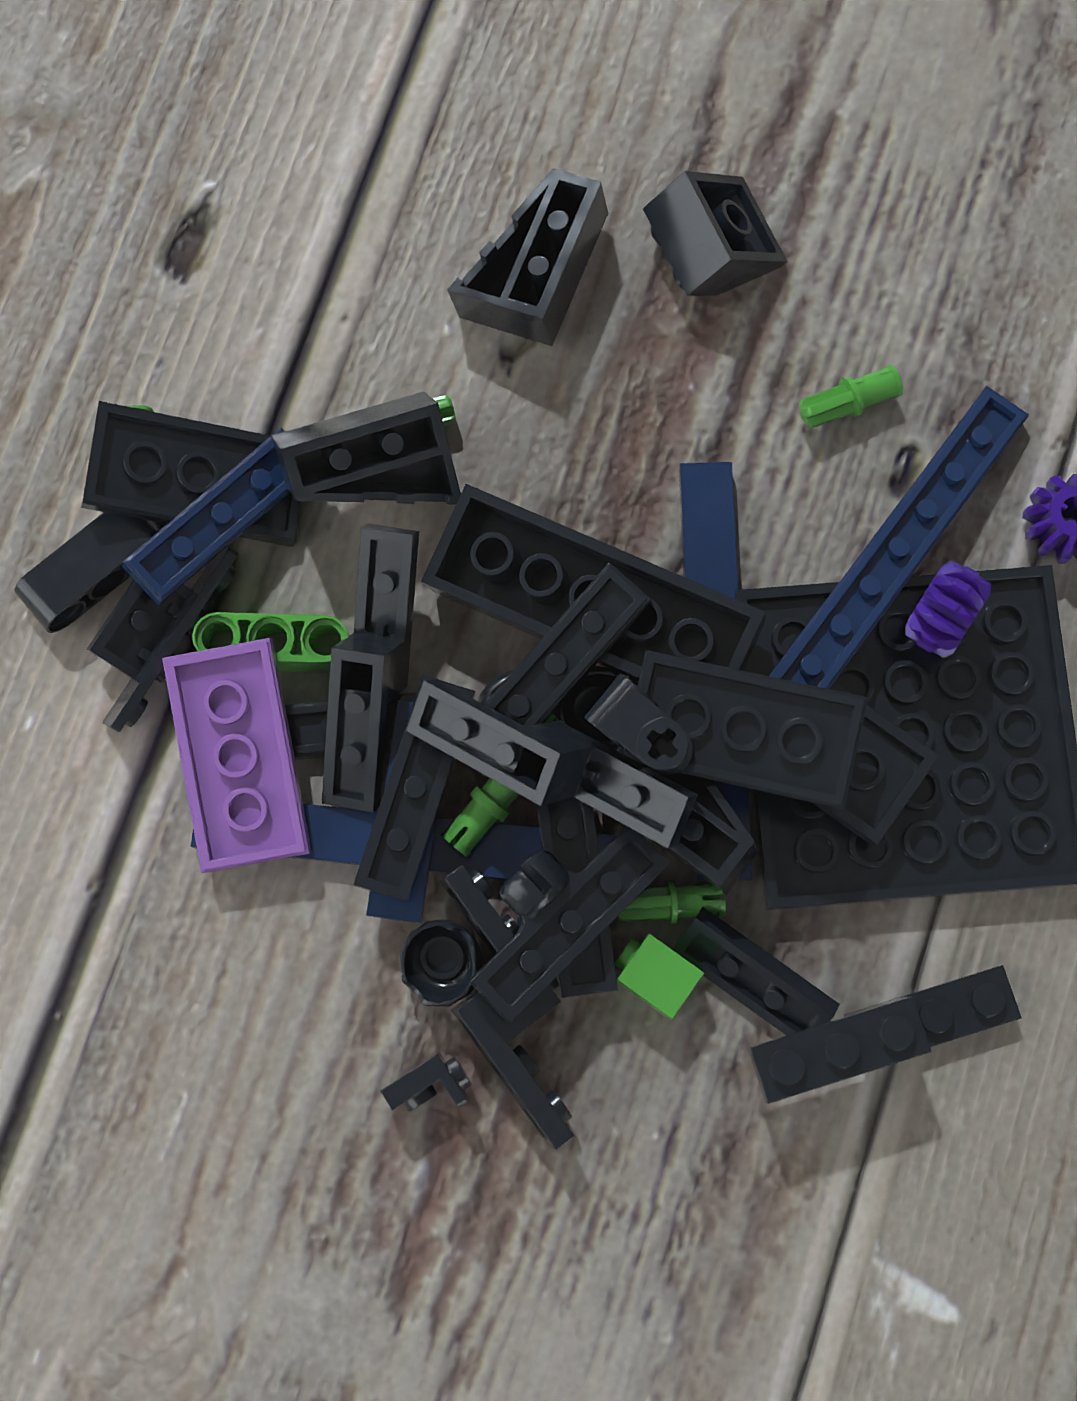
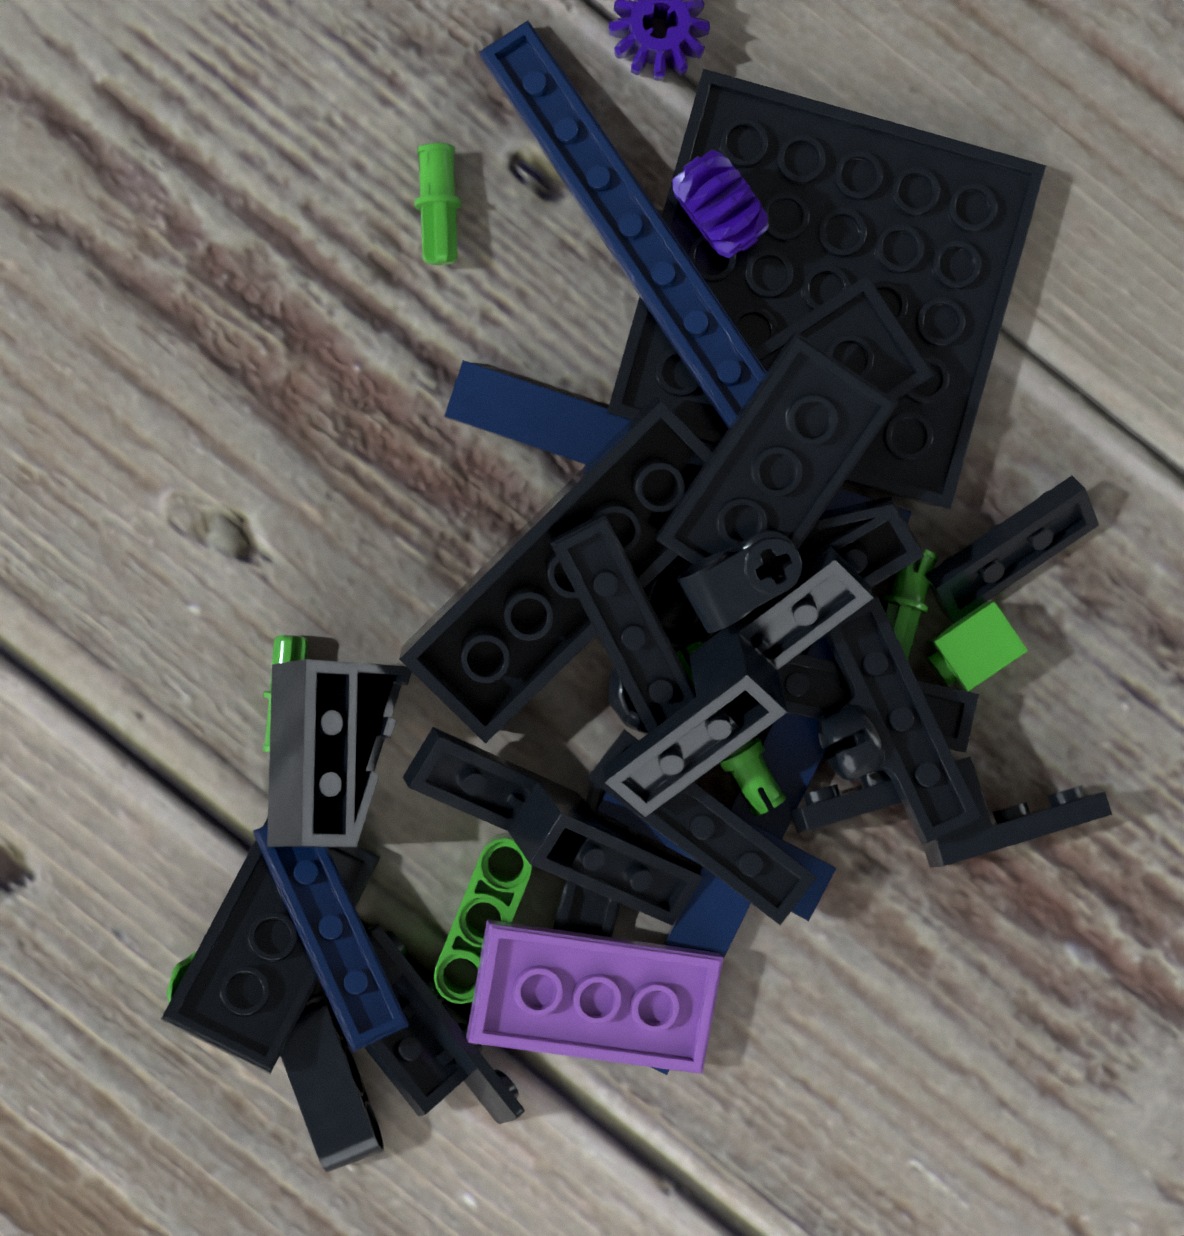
camera: 70 degrees left, 10 degrees up
black bracket [380,1052,472,1112] -> none
black hair [400,919,483,1007] -> none
black wedge [447,168,608,346] -> none
black slope [642,171,788,296] -> none
black bracket [748,965,1022,1104] -> none

